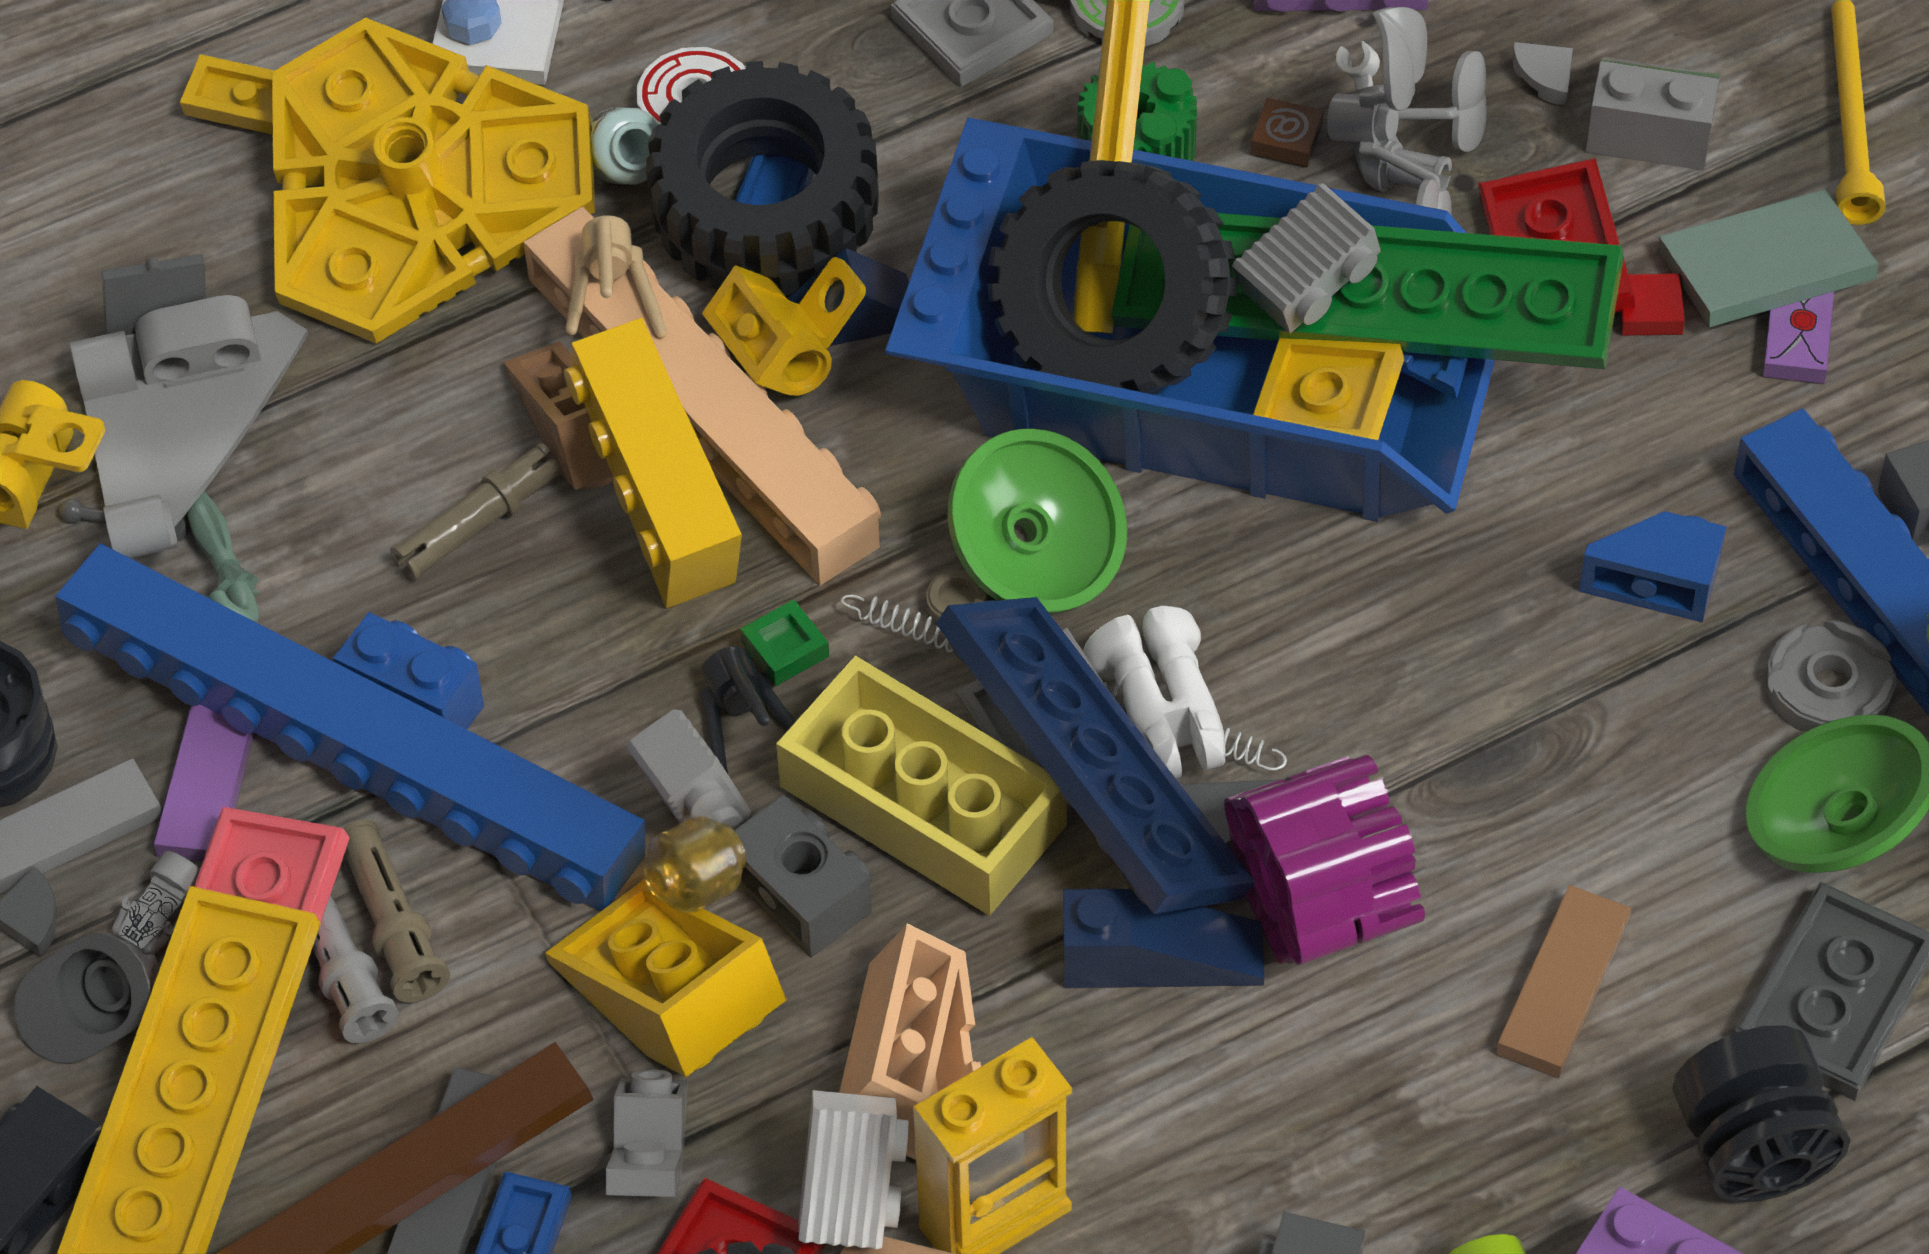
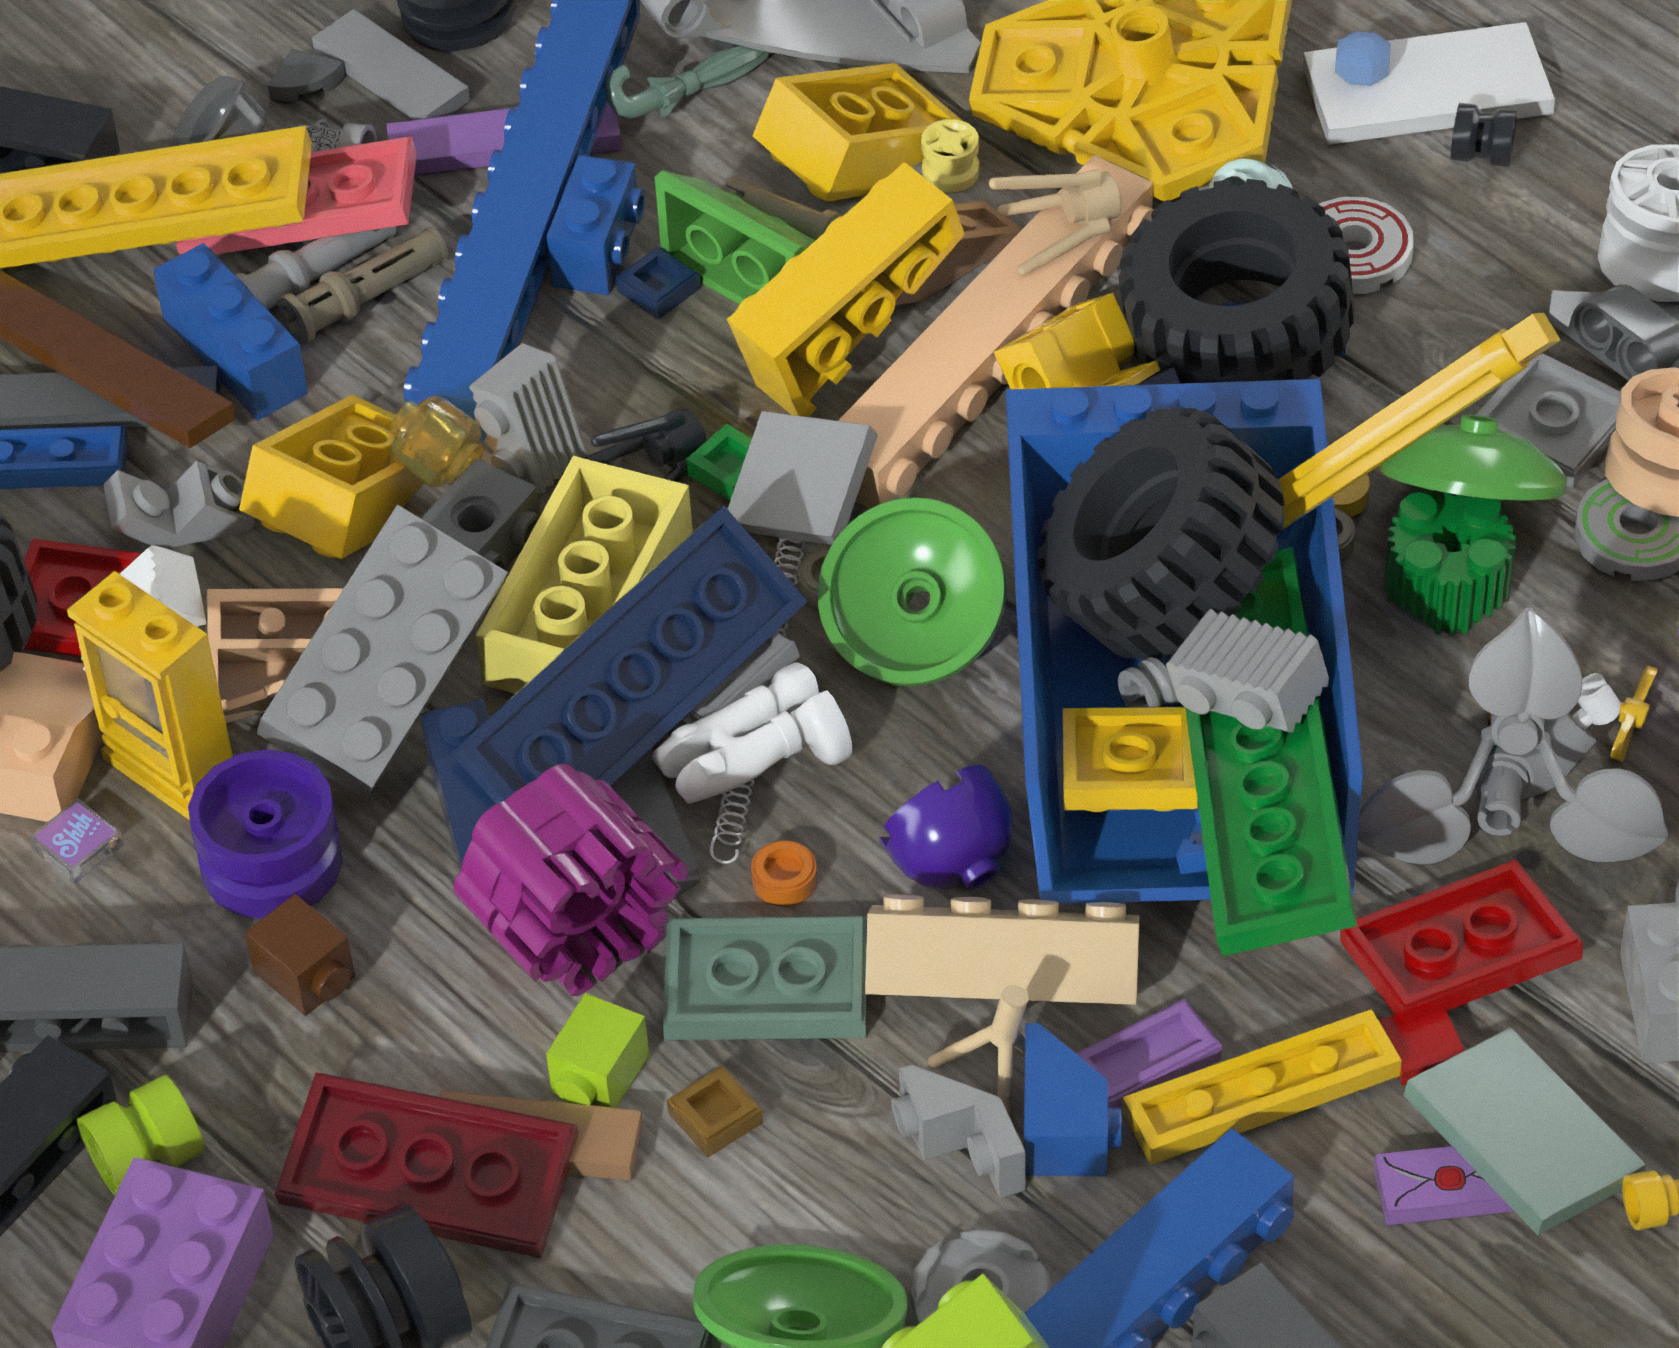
camera: 75 degrees right, 5 degrees down
none -> blue brick [153,243,308,421]
none -> dark purple wheel [188,749,343,919]
none -> reddish brown brick [245,894,355,1016]
none -> light grey brick [257,504,508,801]
none -> dark red tile [274,1072,579,1258]
none -> lime brick [546,993,649,1108]
none -> dark blue tile [616,246,700,320]
none -> bright green slope [655,170,816,305]
none -> sand green tile [663,916,867,1040]
none -> pearl gold tile [667,1065,763,1158]
none -> light grey tile [728,411,878,545]
none -> orange tile [751,840,817,906]
none -> yellow slope [752,63,962,202]
none -> tan brick [865,894,1140,1005]
none -> dark purple cylinder [879,764,1014,890]
none -> light grey slope [891,1065,1025,1199]
none -> light yellow wheel [921,119,979,193]
none -> tan plant [928,985,1029,1119]
none -> medium lavender tile [1076,998,1222,1110]
none -> light grey bush [1118,657,1179,708]
none -> yellow plate [1122,1009,1402,1165]
none -> bright green dish [1378,415,1567,501]
none -> yellow piece [1610,665,1658,762]

